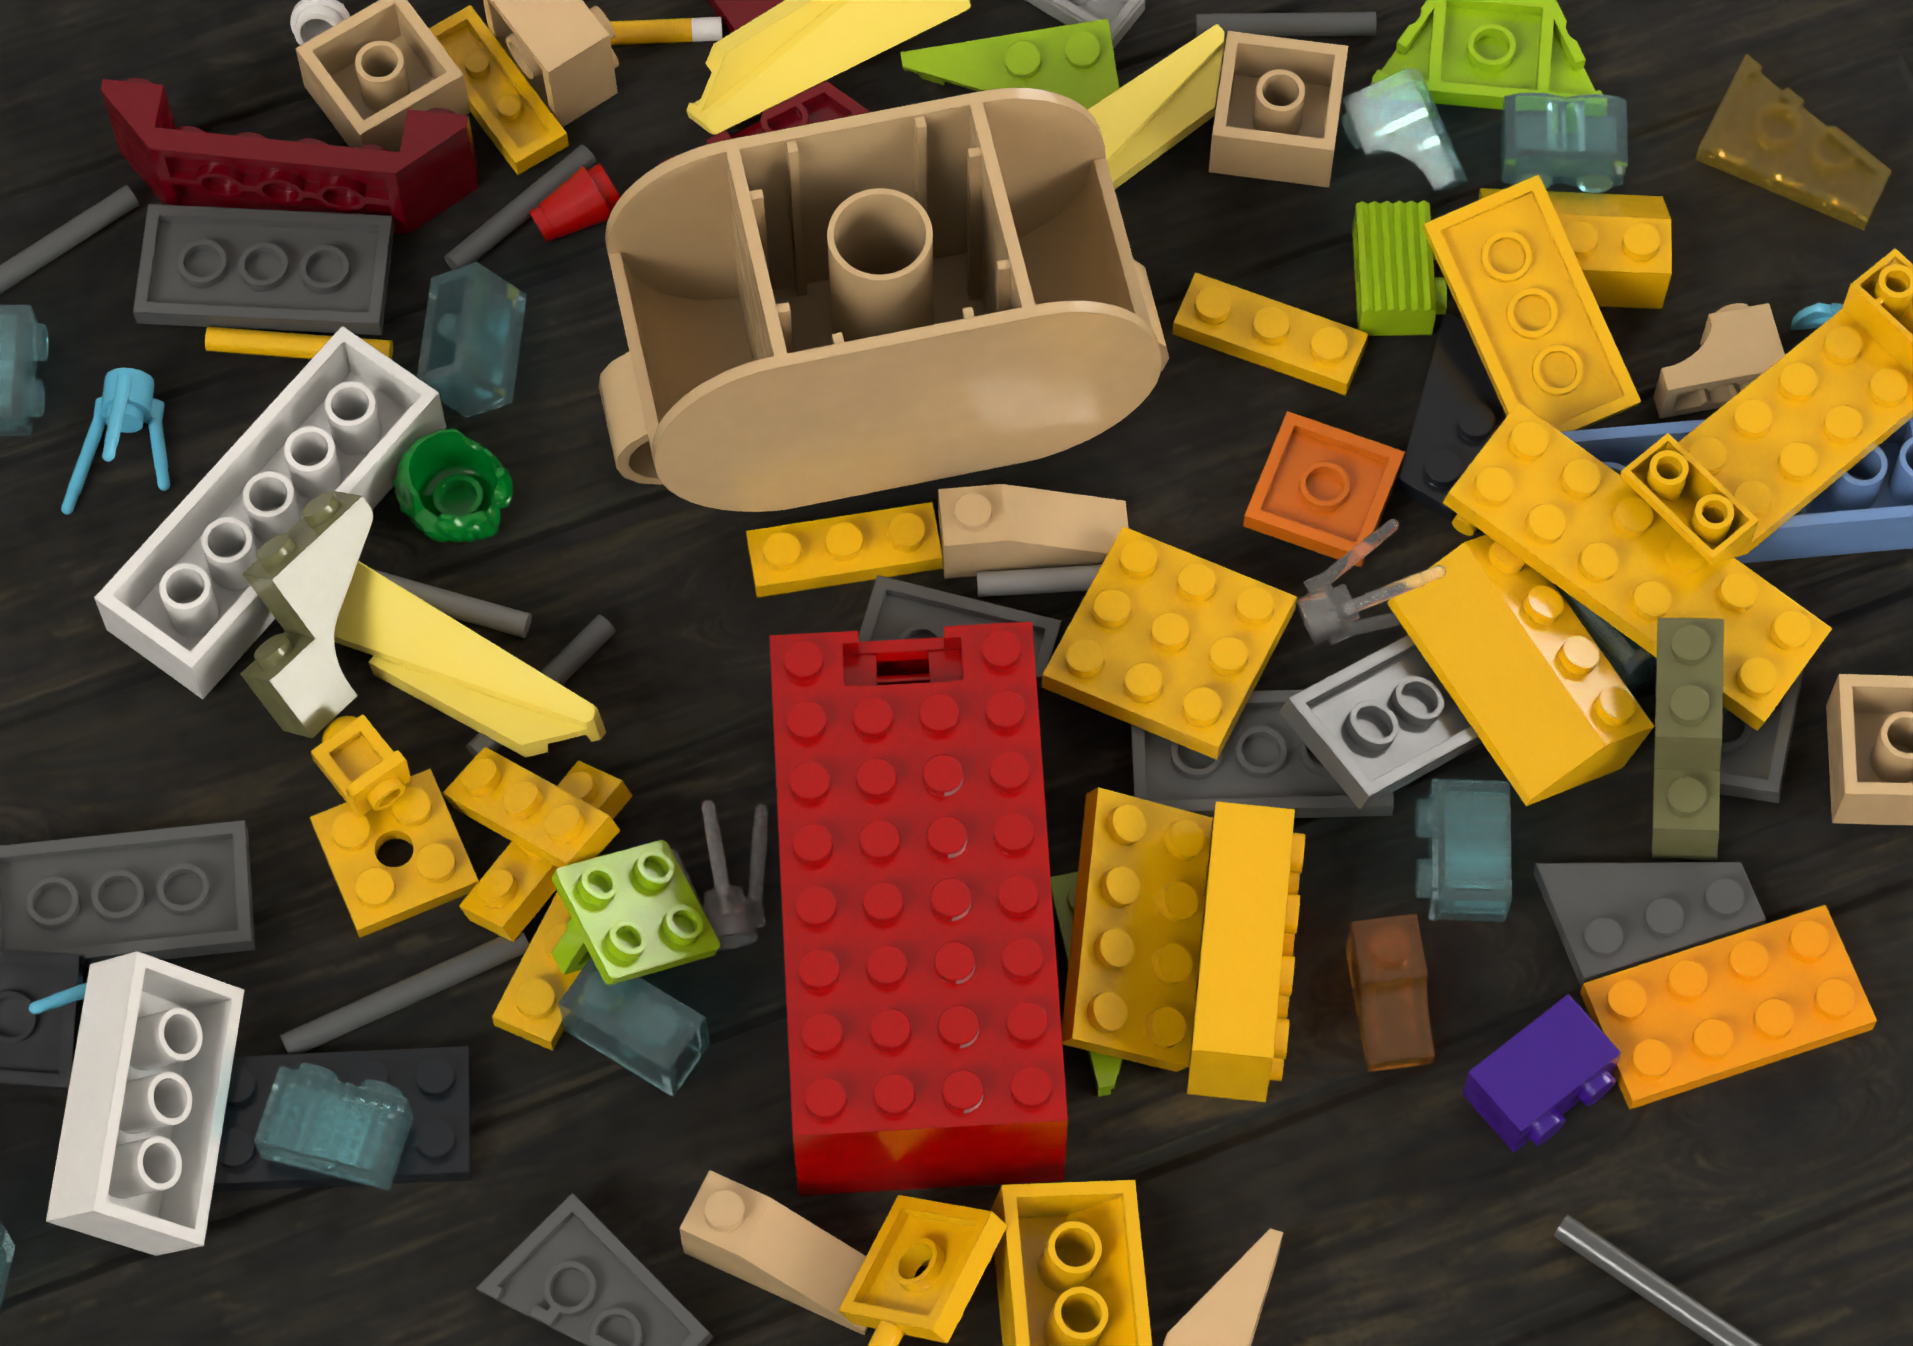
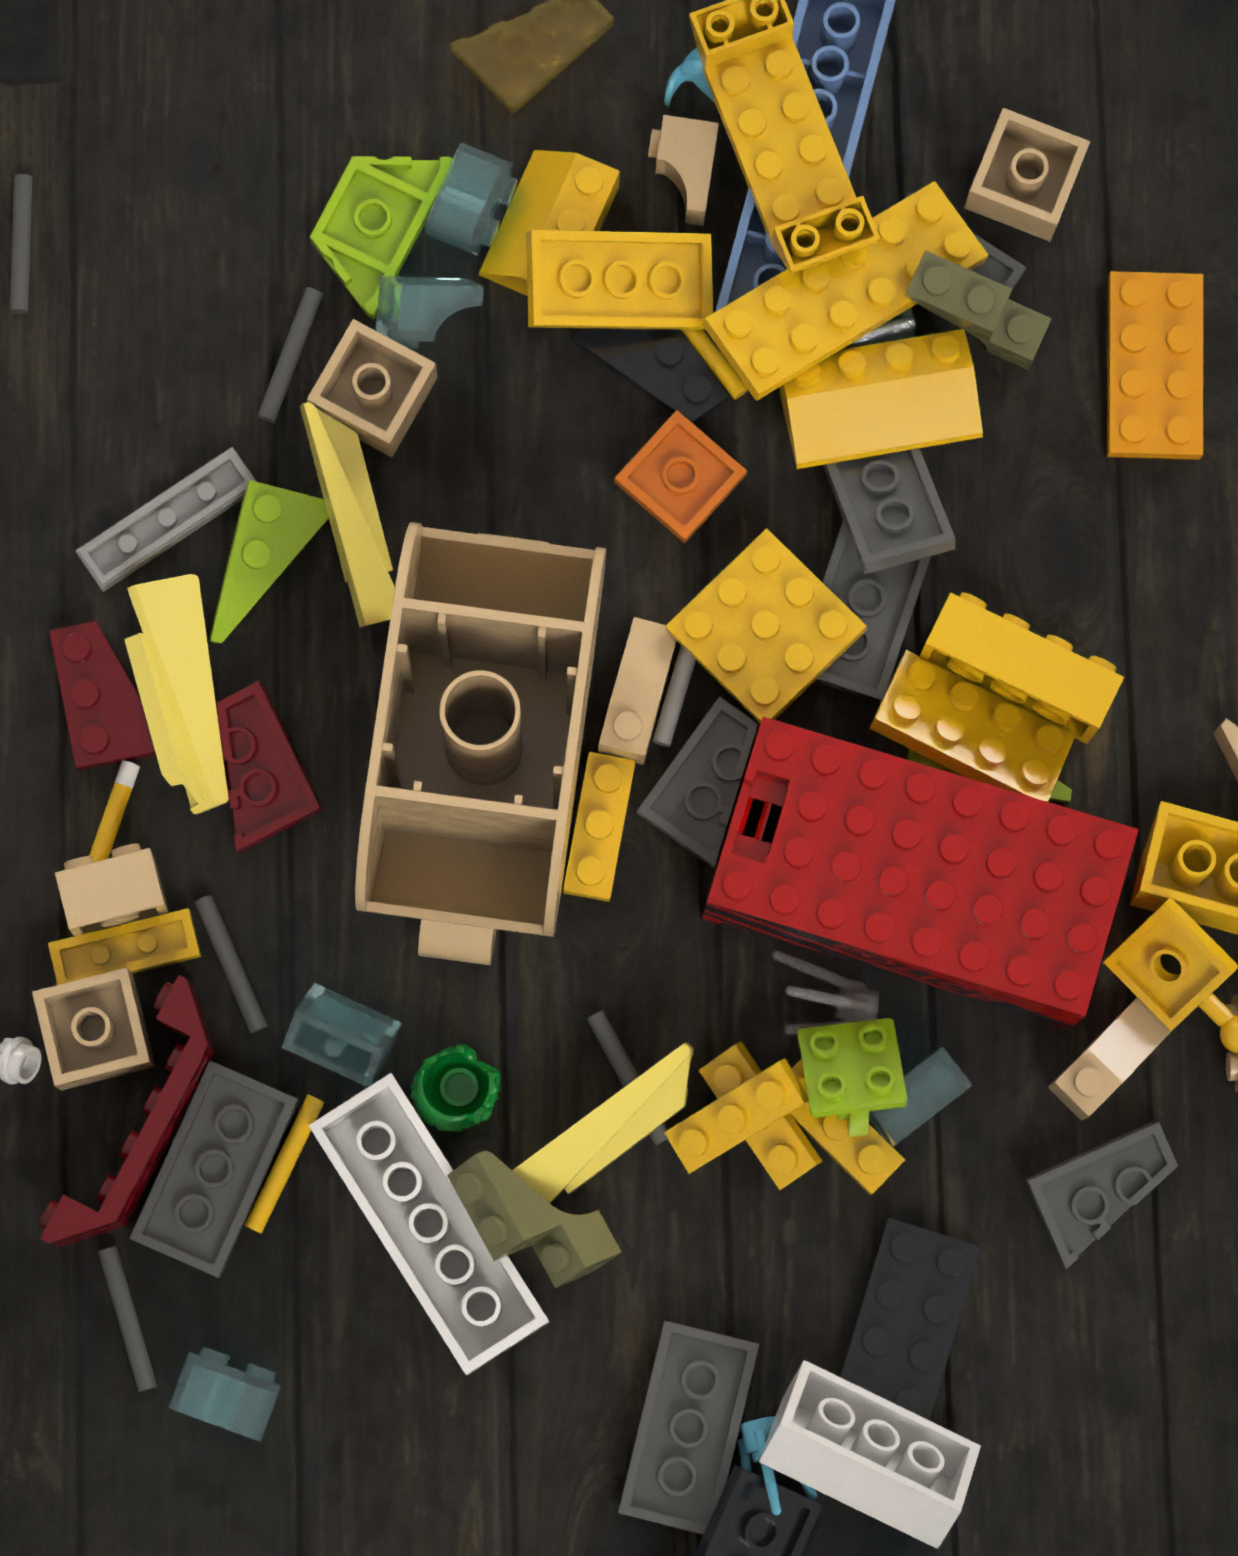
camera: 75 degrees left, 15 degrees up
medium azure plant [61,368,170,515] -> none
clear light blue brick [254,1063,413,1191] -> none
dark grey bar [280,931,529,1054] -> none
yellow plate [310,716,479,938] -> none
yellow bracket [311,714,411,817] -> none
light grey bar [373,569,532,638] -> none
red cone [529,163,620,243] -> none
yellow plate [1172,272,1369,396] -> none
clear plant [1296,519,1446,645] -> none
clear orange arch [1346,914,1435,1072] -> none
lime brick [1352,200,1447,336] -> none
clear light blue brick [1415,779,1512,923] -> none
dark purple brick [1462,994,1621,1152] -> none
dark grey wing [1533,862,1766,988] -> none

